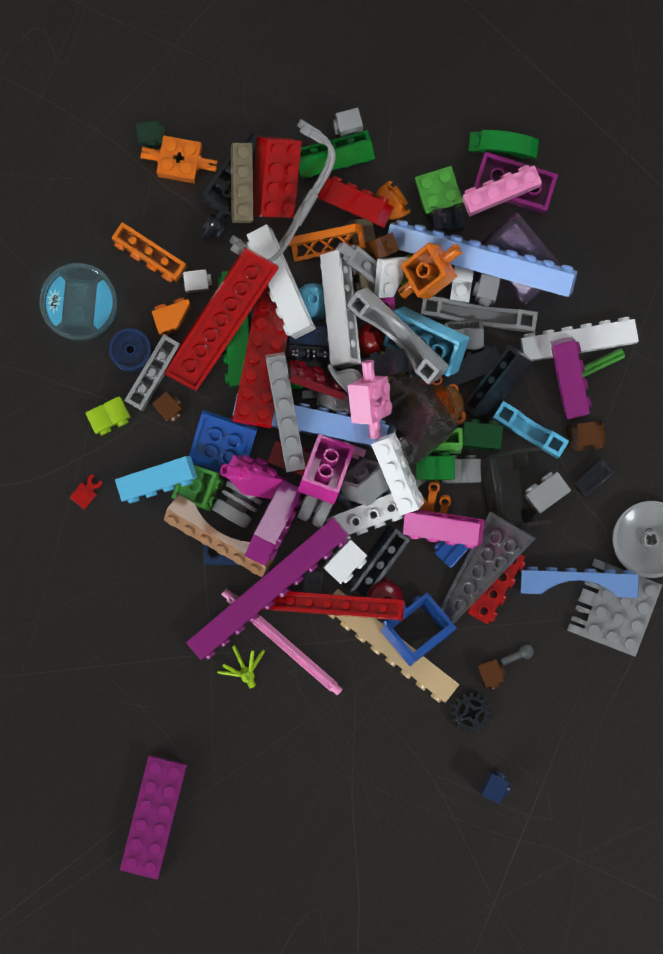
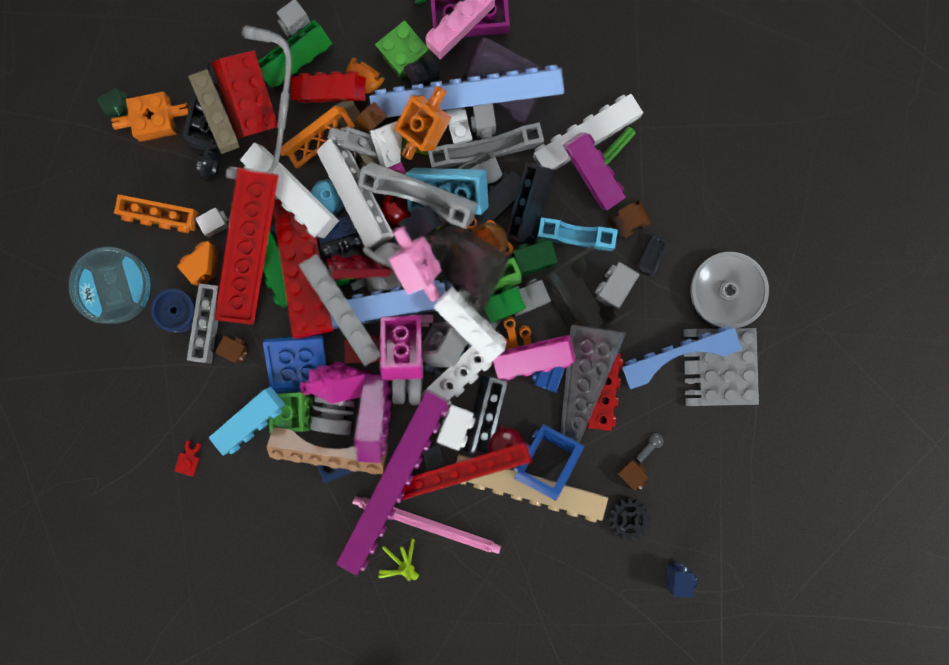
camera: 25 degrees left, 0 degrees up
lime brick [86,396,131,436] -> none

